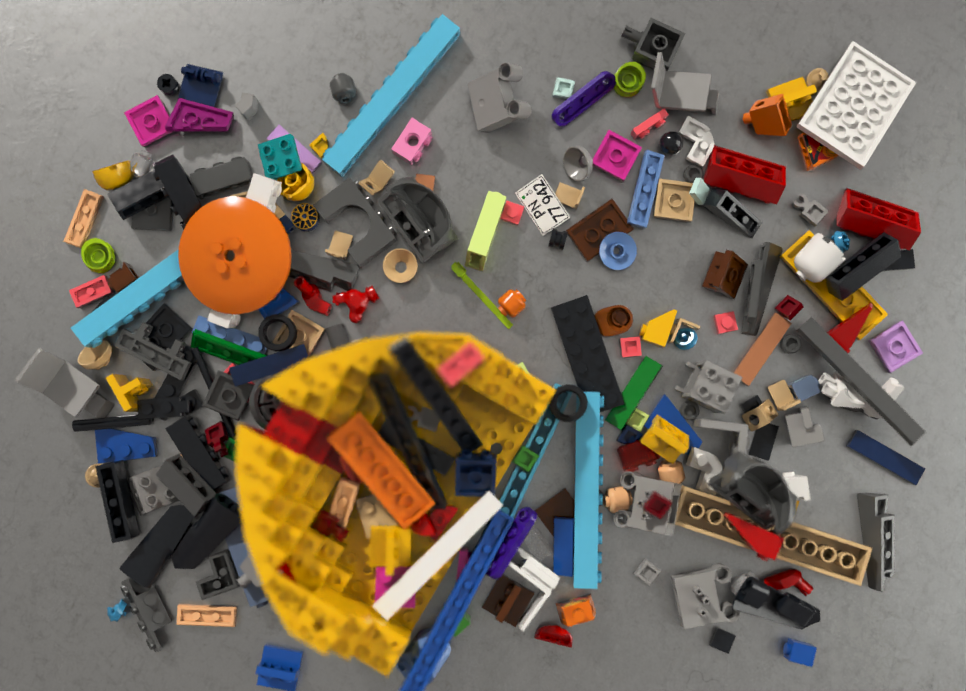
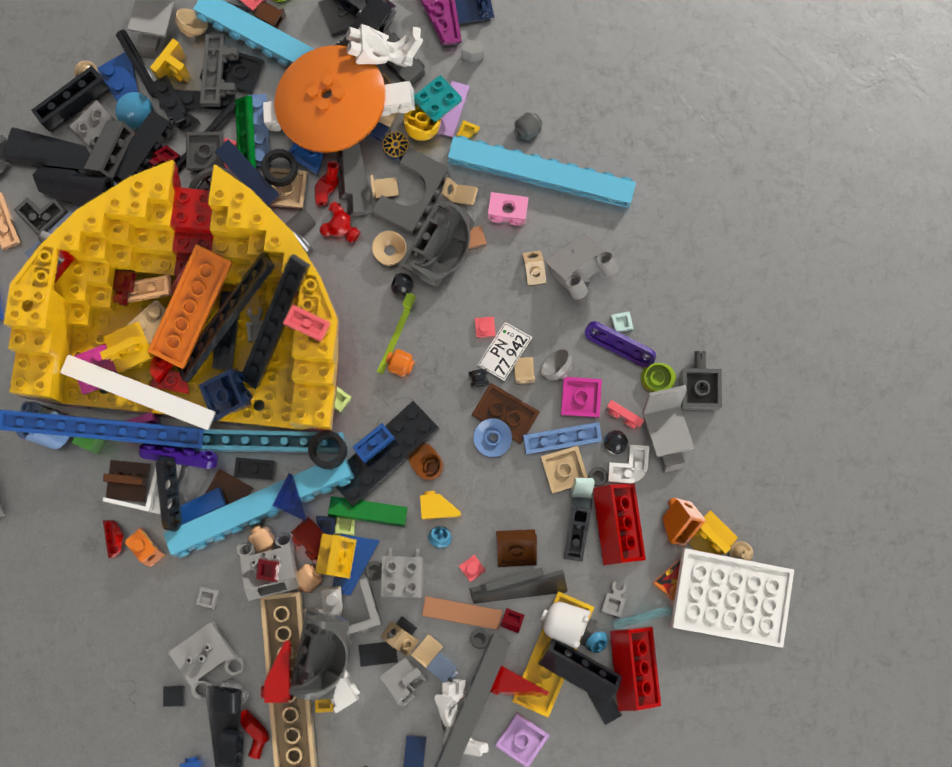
camera: 60 degrees right, 5 degrees down
yellowish green slope [465,191,506,271] -> none
bright green tile [512,445,539,472] -> none
coral plate [620,336,642,358] -> none
tan bracket [668,318,701,344] -> none
none -> dark azure dish [115,92,154,130]
none -> black beam [156,456,182,532]
none -> black plate [234,457,275,481]
none -> clear blue tile [272,473,307,522]
none -> white hips [346,24,423,67]
none -> blue plate [352,423,395,463]
none -> black piece [391,273,414,297]
none -> tan bracket [522,250,546,286]
none -> clear light blue tile [611,607,672,629]

